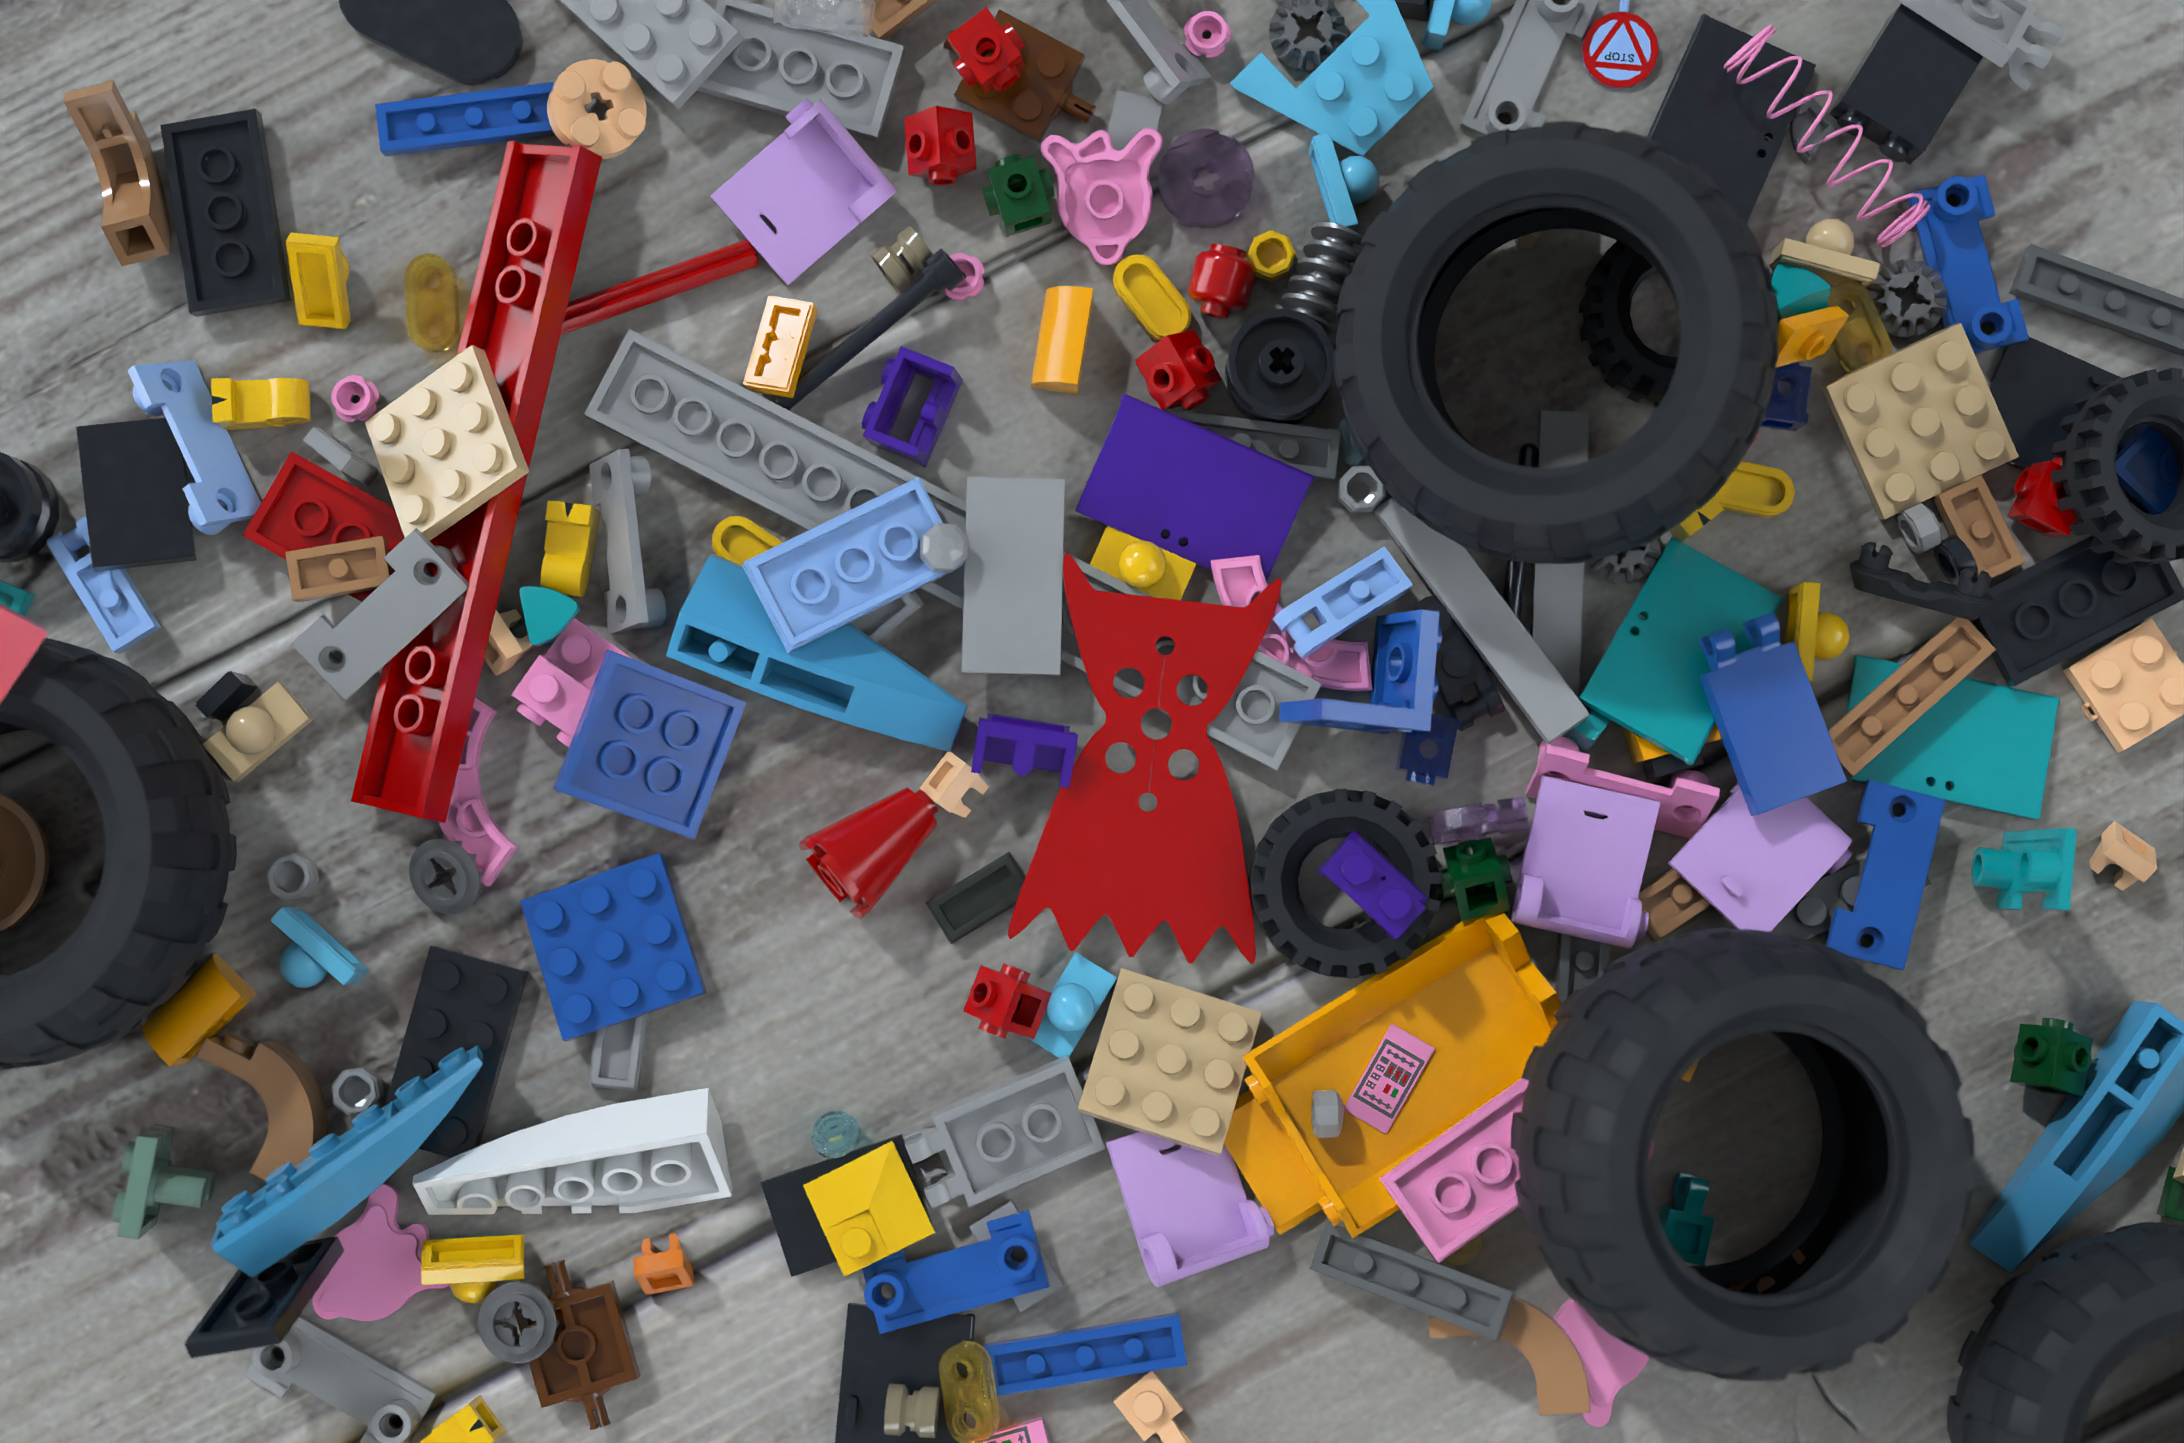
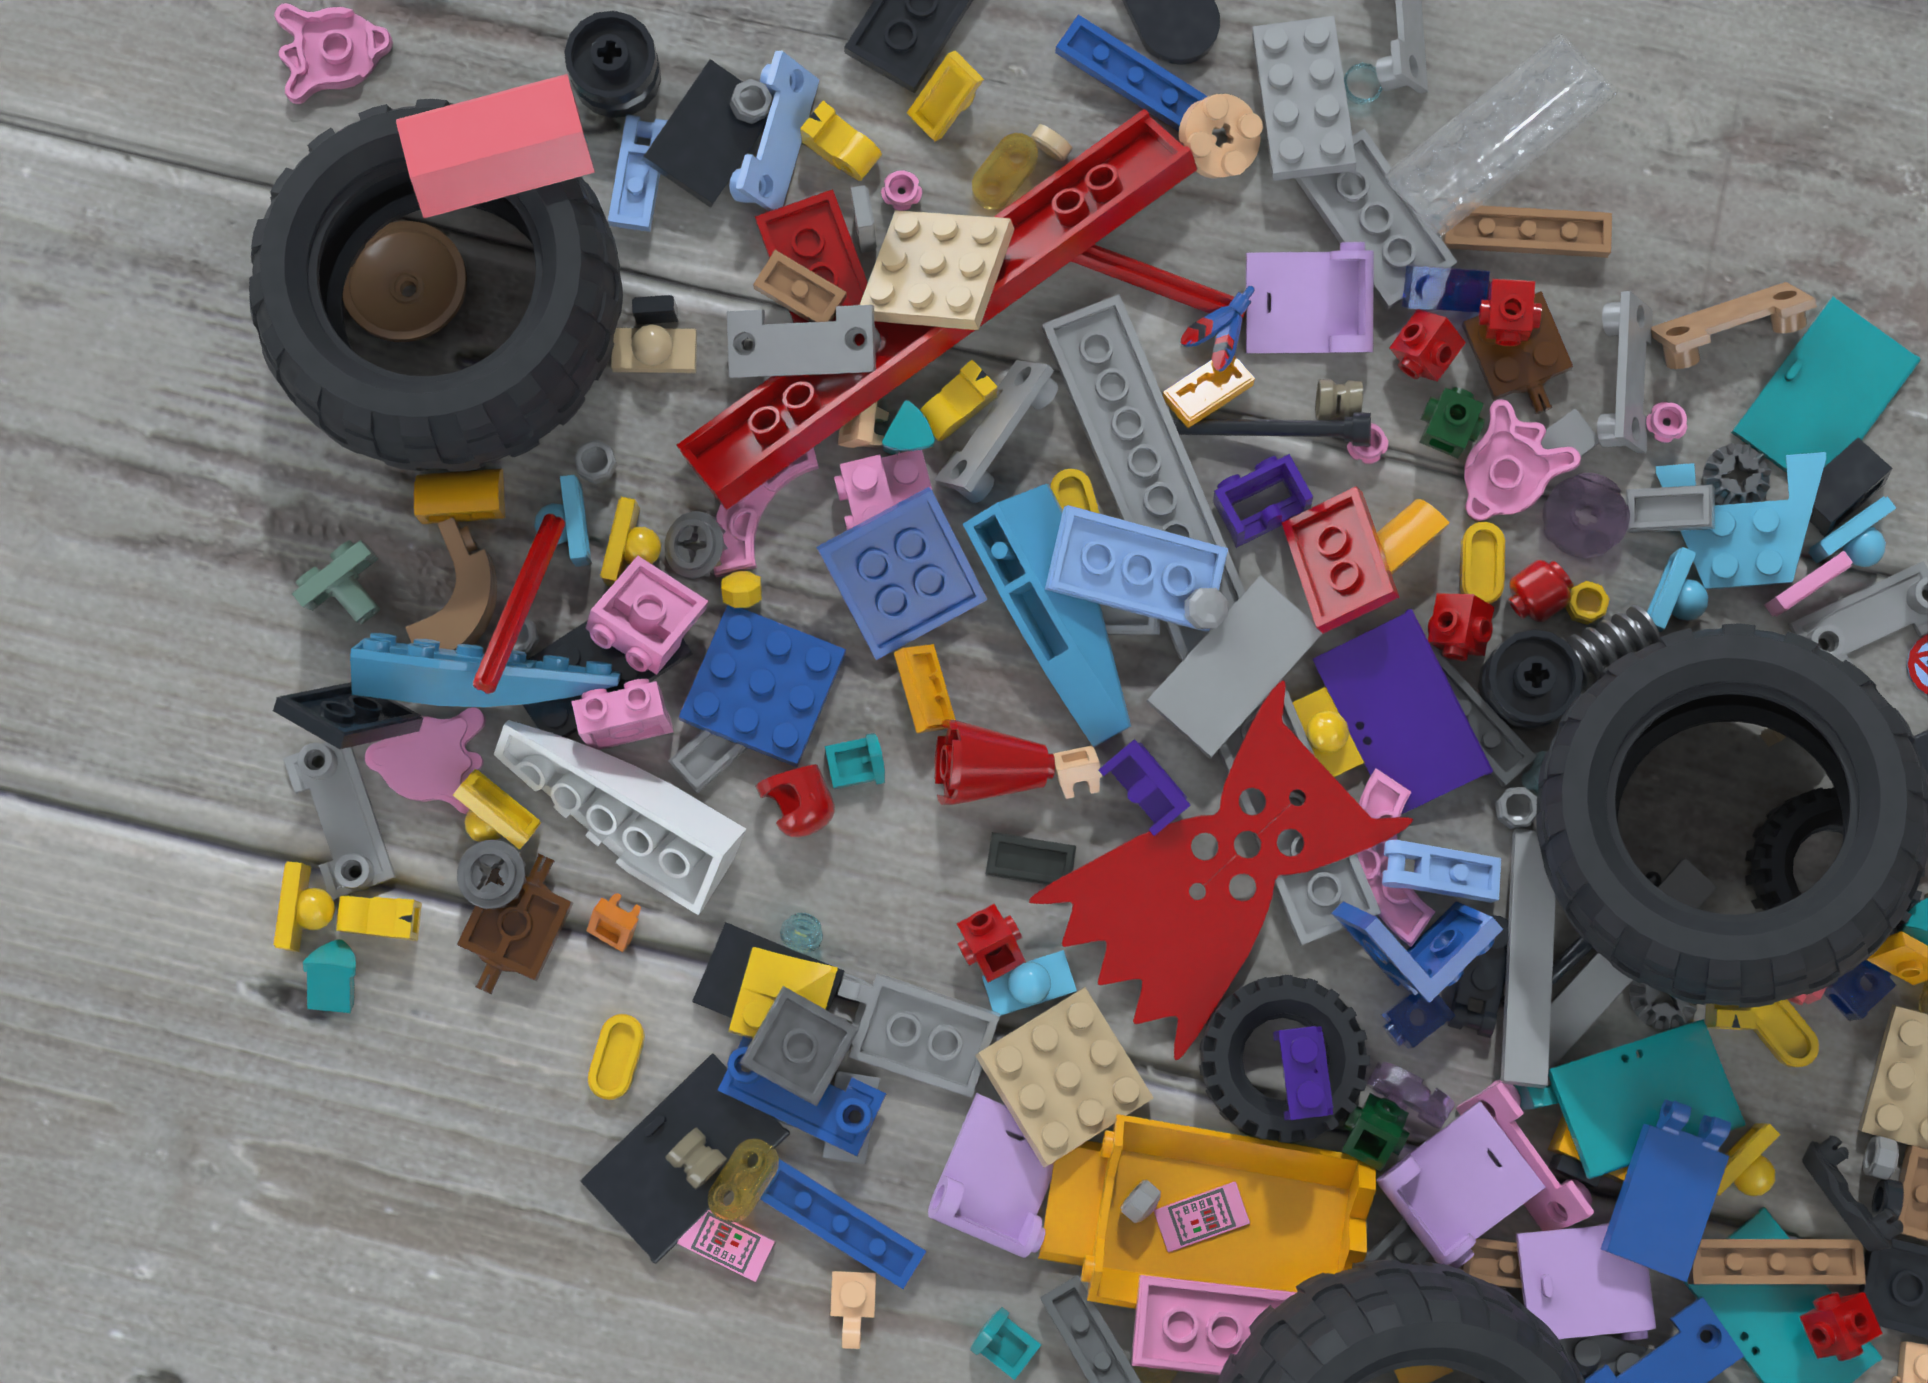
camera: 35 degrees right, 5 degrees down
none -> red axle [473,513,566,694]
none -> bright pink plate [572,679,674,750]
none -> bright pink plate [586,556,708,675]
none -> yellow tile [588,1014,645,1100]
none -> yellow tile [600,496,661,587]
none -> yellow tile [721,571,762,608]
none -> light grey tile [729,79,773,124]
none -> flat silver tile [739,986,859,1106]
none -> red helmet [755,764,835,838]
none -> teal tile [825,733,885,789]
none -> light orange plate [894,644,956,733]
none -> teal tile [970,1307,1041,1380]
none -> tan tile [1031,124,1073,161]
none -> piece [1181,286,1255,372]
none -> plate [1282,486,1399,634]
none -> clear blue plate [1402,265,1490,313]
none -> light grey tile [1626,485,1715,533]
none -> bright pink tile [1764,551,1853,617]
none -> red brick [1799,1292,1883,1361]

